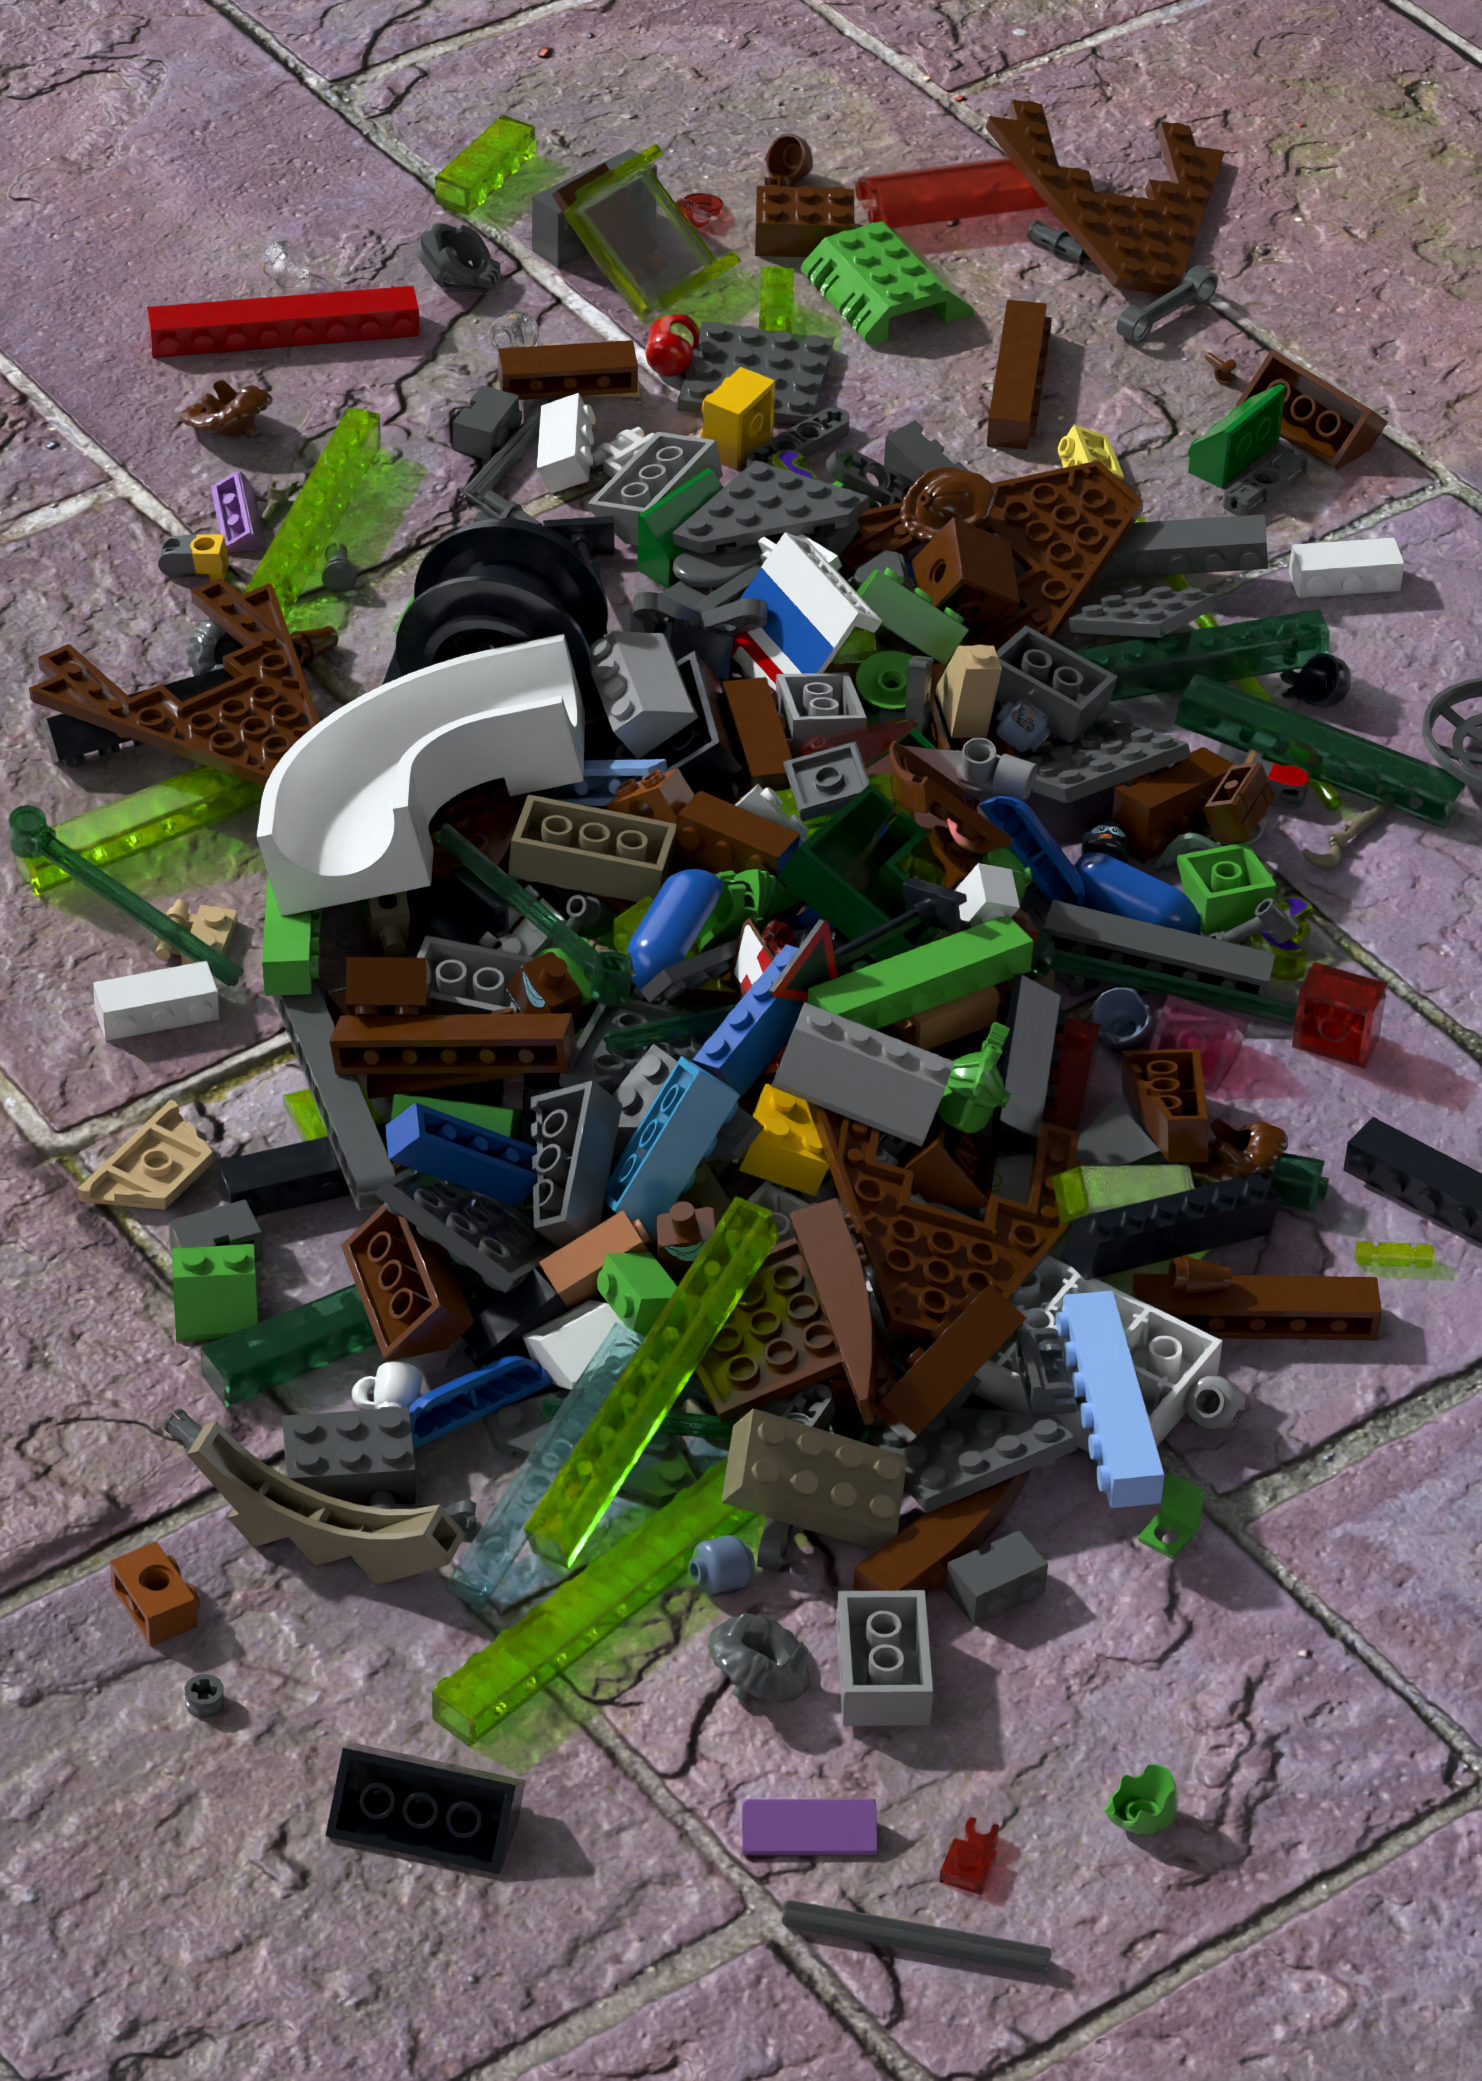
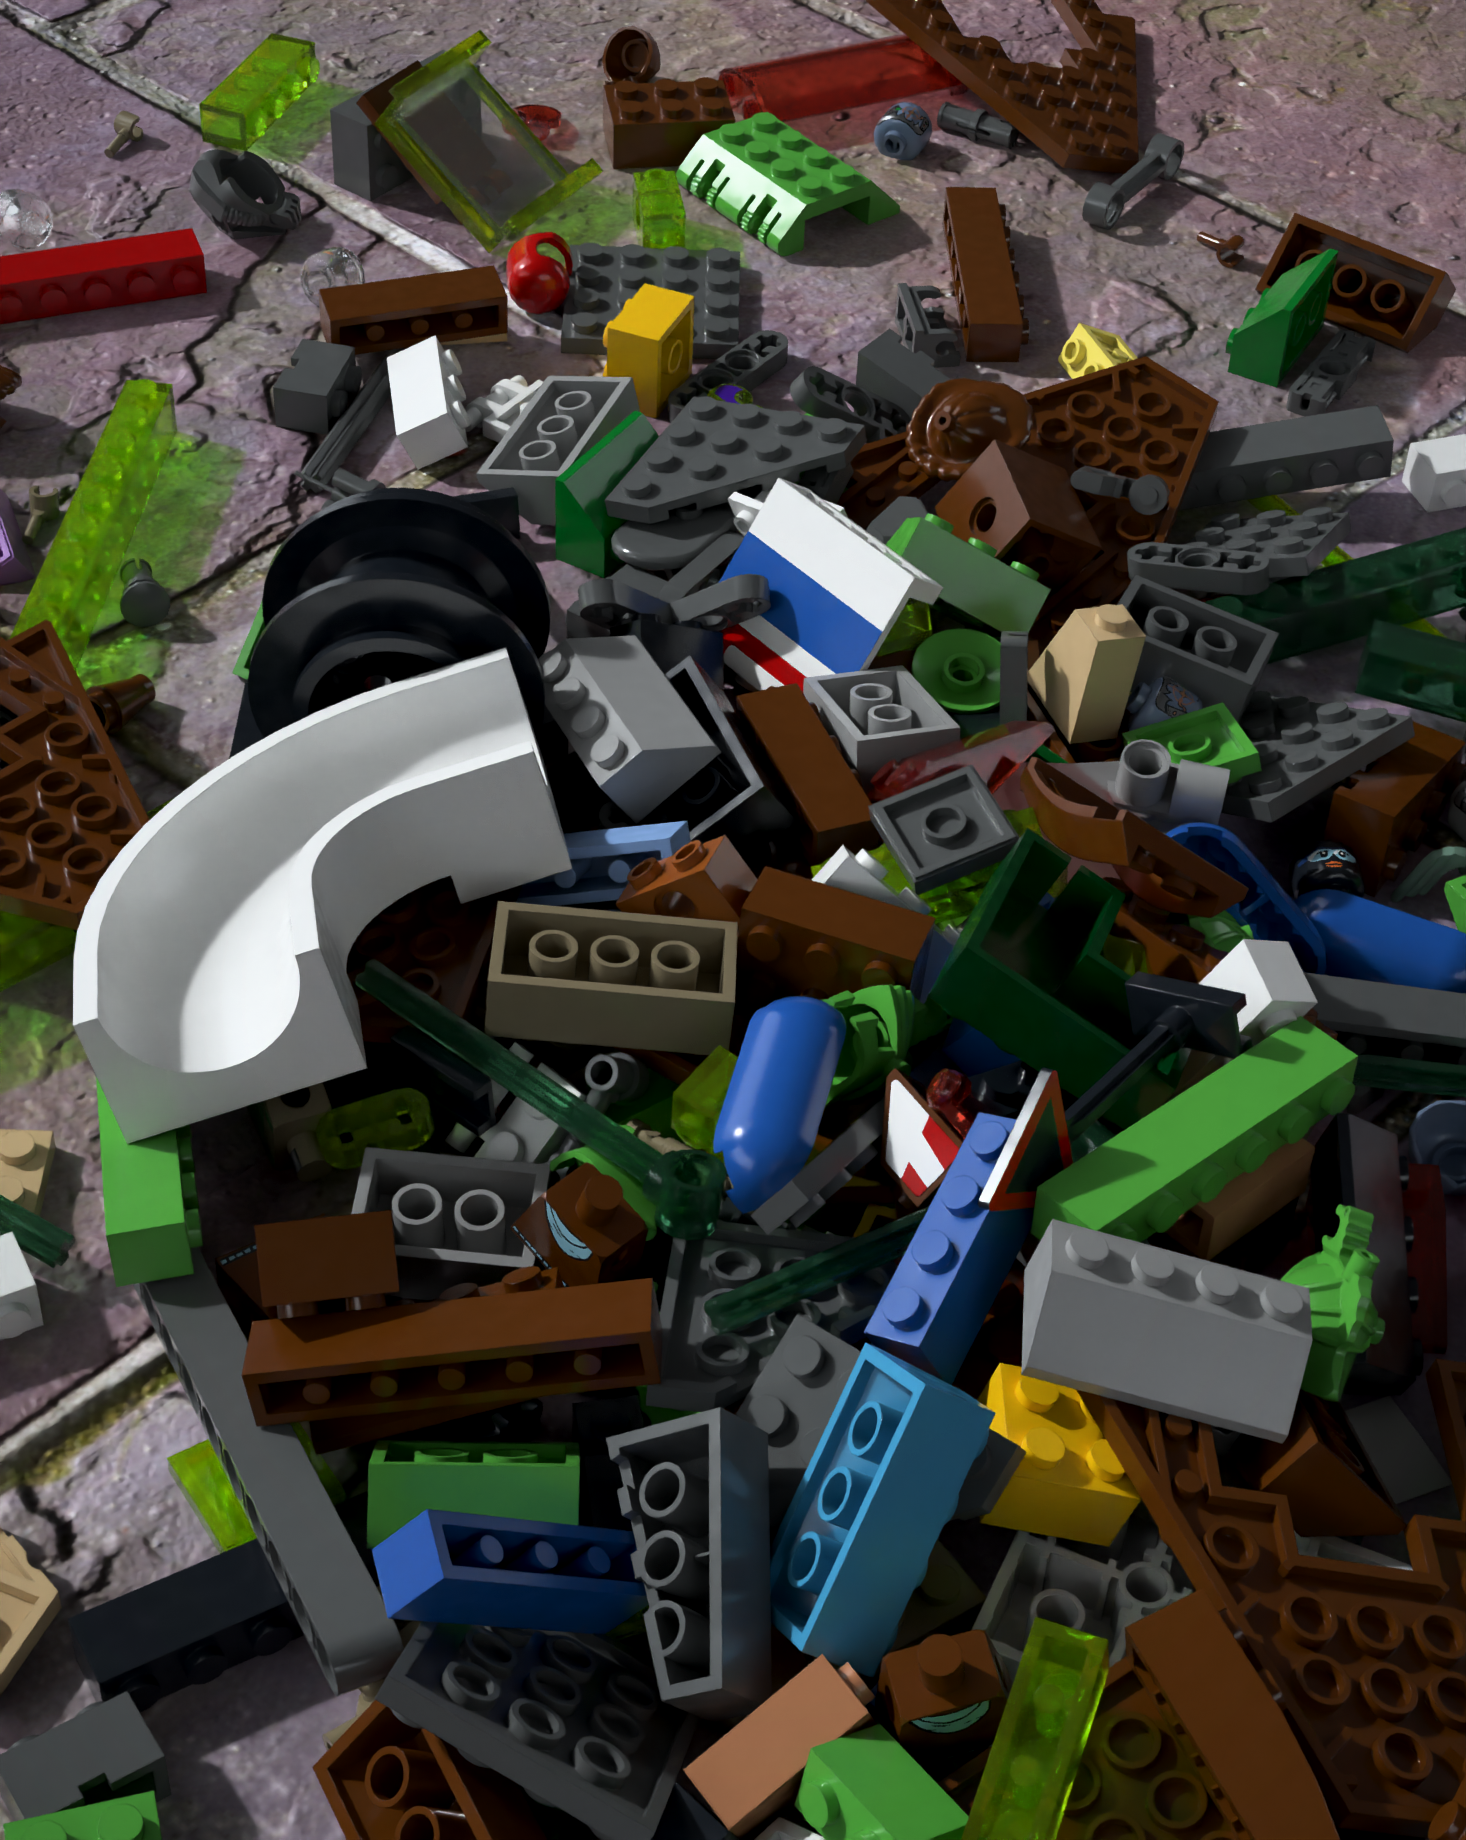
camera: 10 degrees left, 0 degrees up
none -> dark tan hand [104,111,143,158]
none -> clear neon green beam [316,1088,434,1169]
none -> sand blue head [874,102,932,160]
none -> dark grey hinge [895,283,961,368]
none -> dark grey piece [1070,466,1170,515]
none -> bright green plate [1122,702,1262,784]
none -> dark grey beam [1127,542,1269,595]

